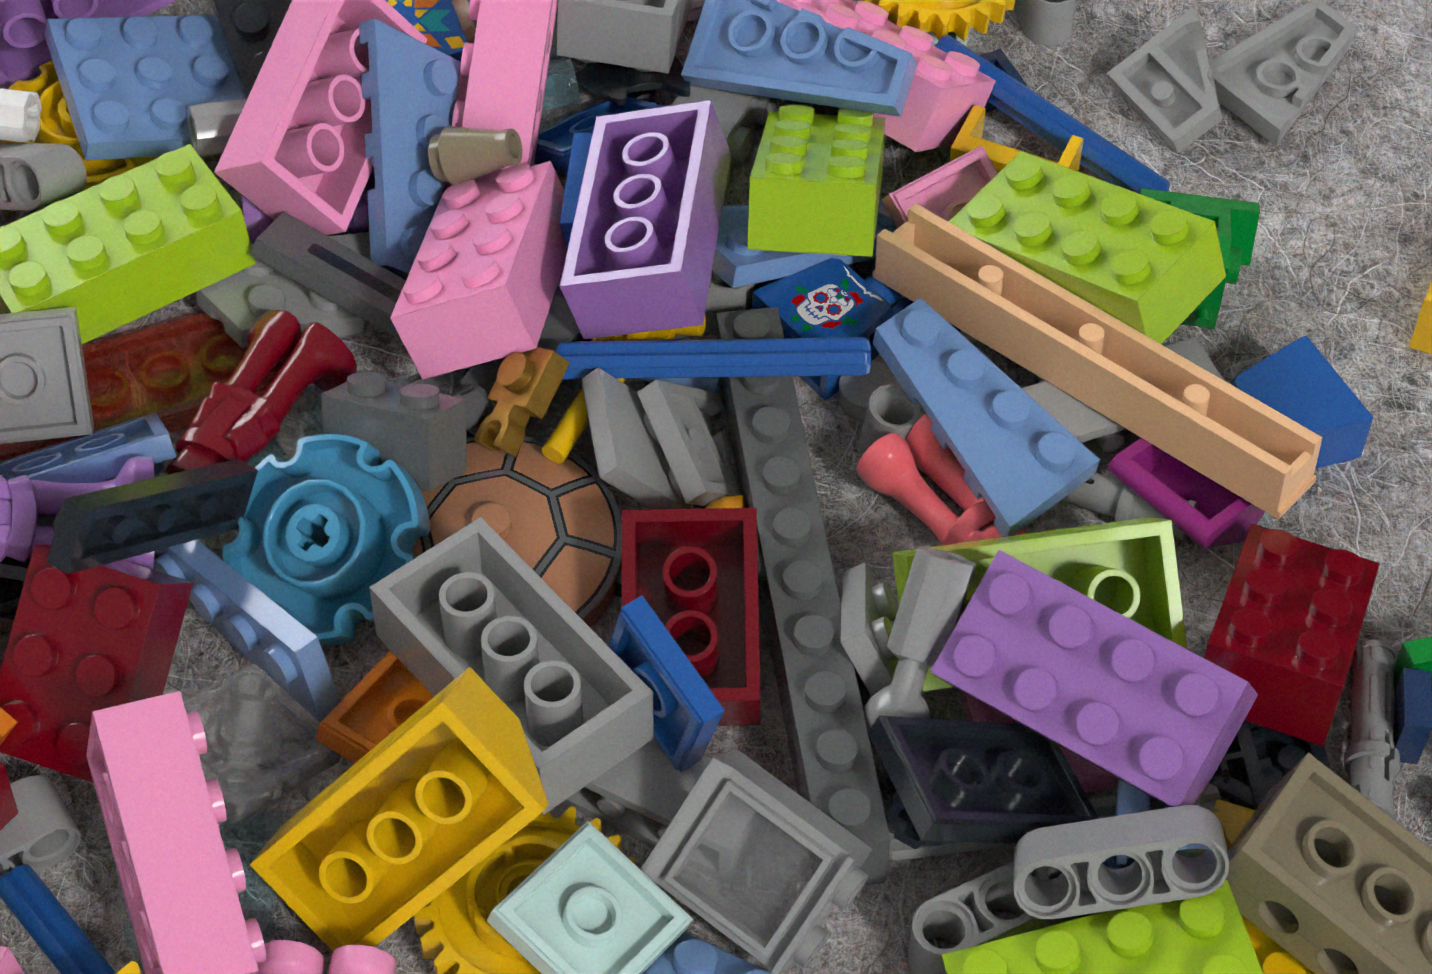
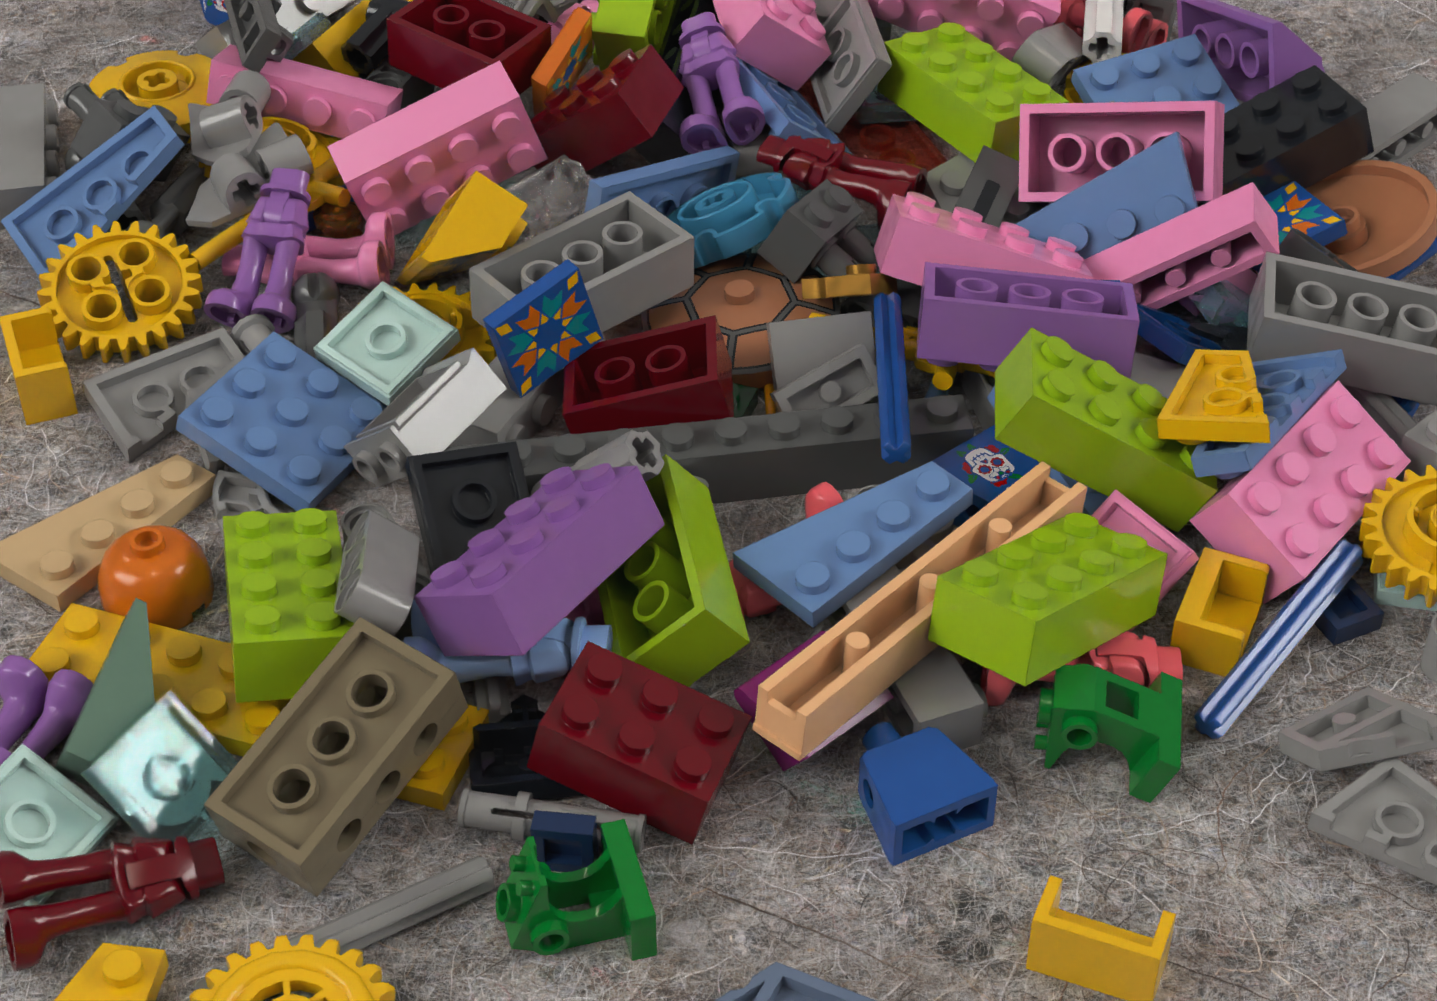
camera: 90 degrees right, 10 degrees down
black plate [46,459,258,574] -> none
dark tan cone [428,126,523,185] -> none
none -> yellow wing [1157,349,1270,445]

